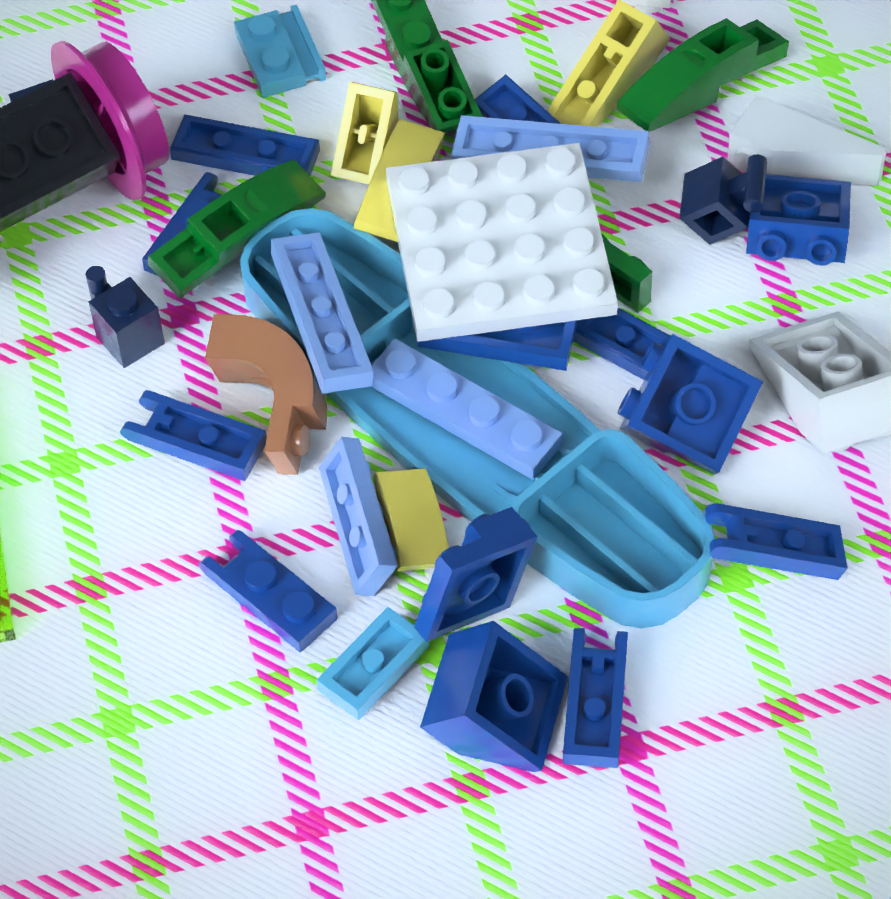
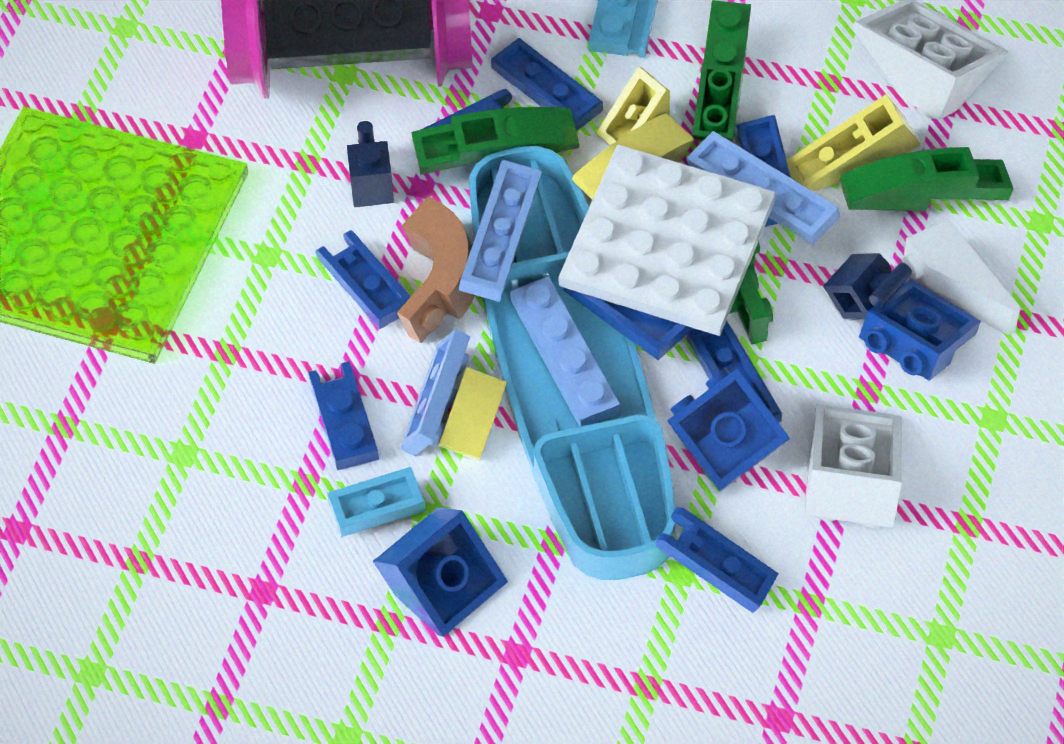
camera: 30 degrees right, 0 degrees up
blue plate [414,507,538,642] -> none
blue hinge [563,628,628,768] -> none

